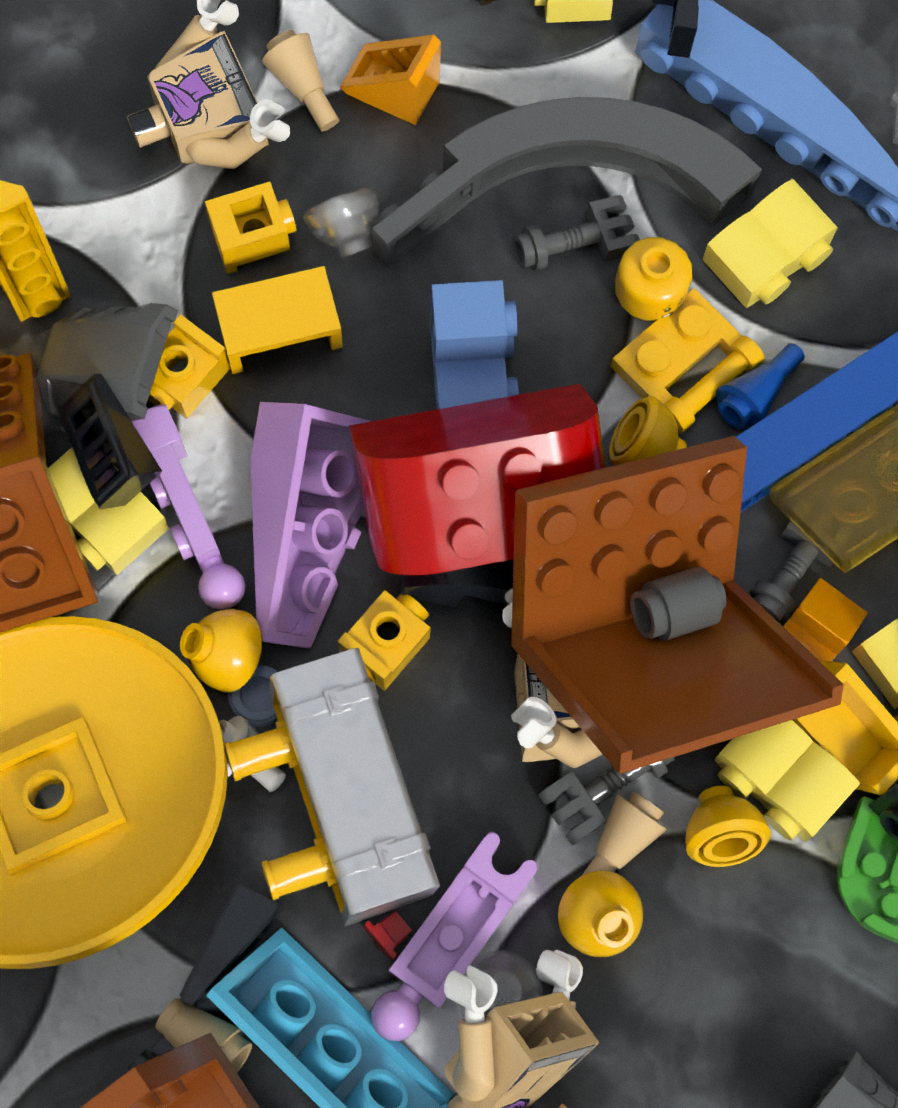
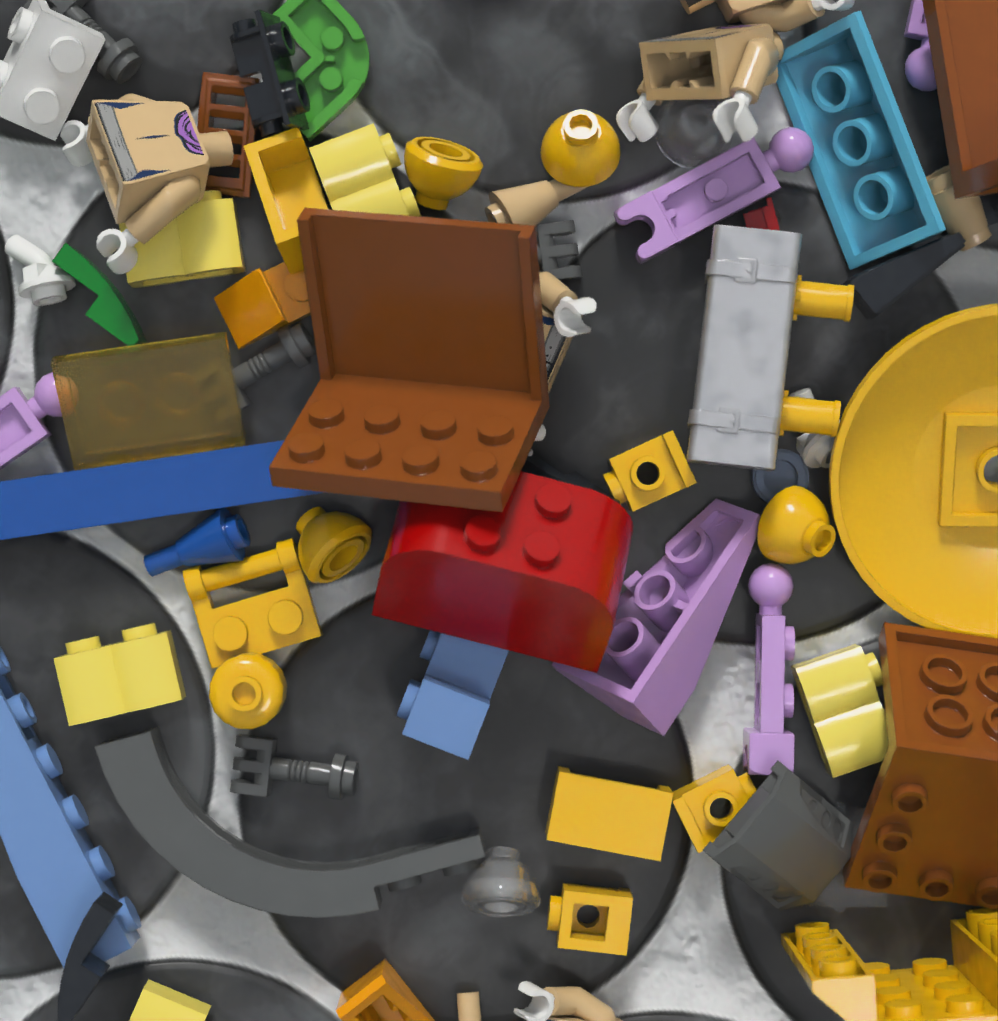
camera: 150 degrees left, 15 degrees up
black slope [58,374,162,509] -> none
dark grey brick [630,566,727,641] -> none

